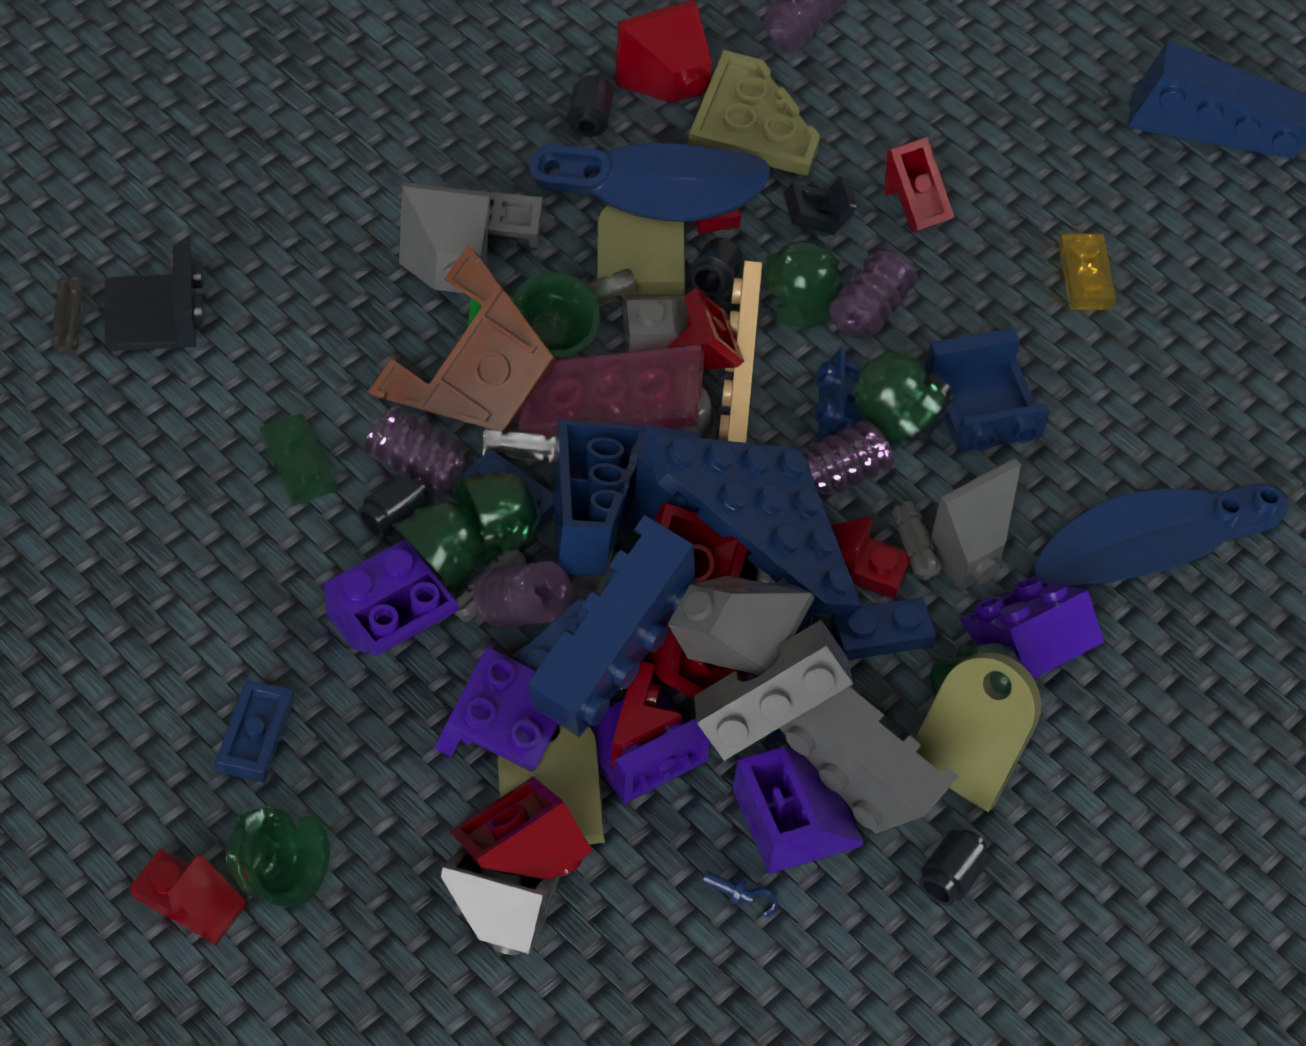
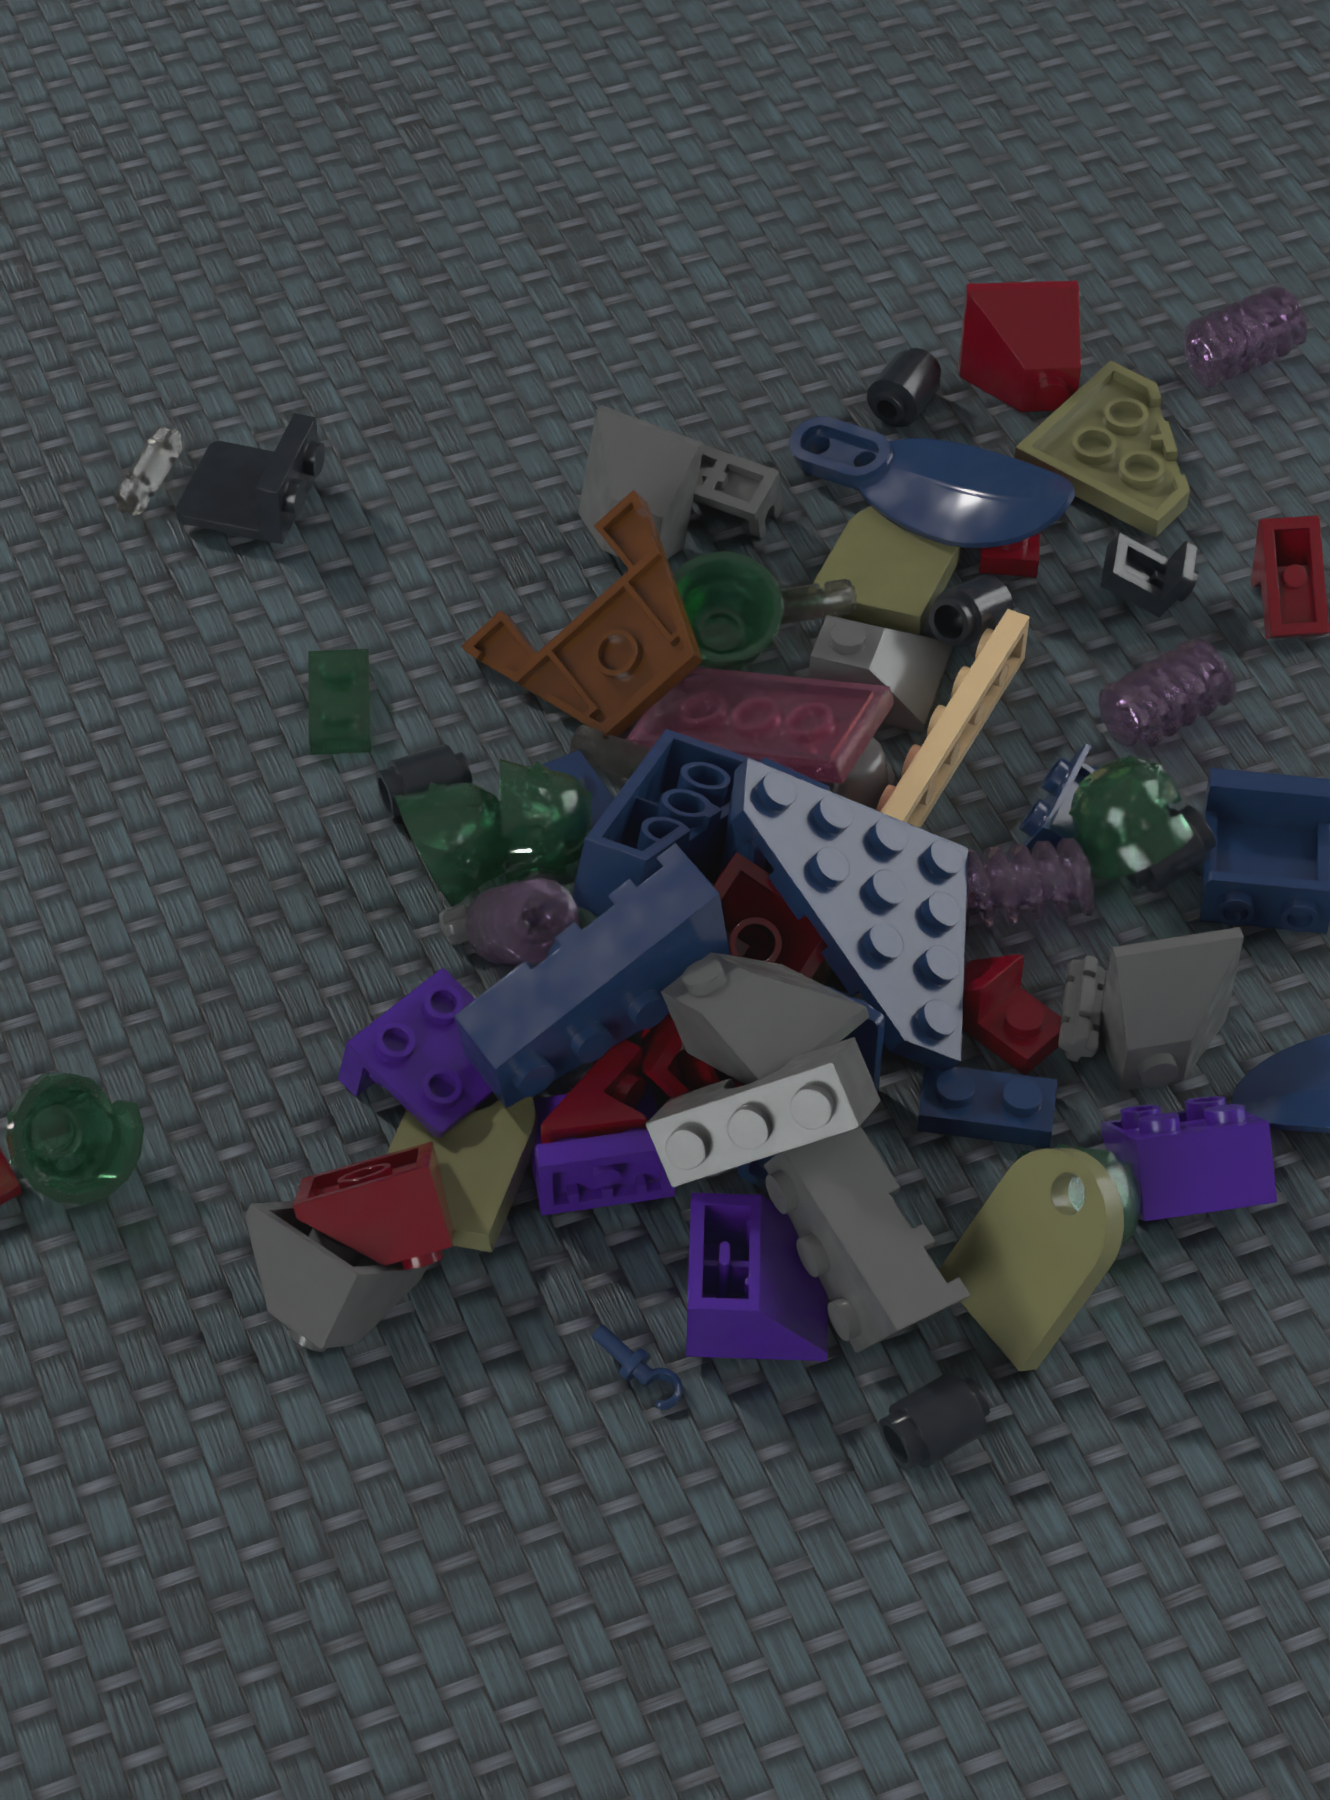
camera: 25 degrees right, 5 degrees down
dark blue plate [215,679,294,783] -> none
dark purple slope [324,539,459,656] -> none
clear purple piece [364,405,467,497] -> none
dark red slope [668,288,744,370] -> none
clear green helmet [764,241,843,328] -> none

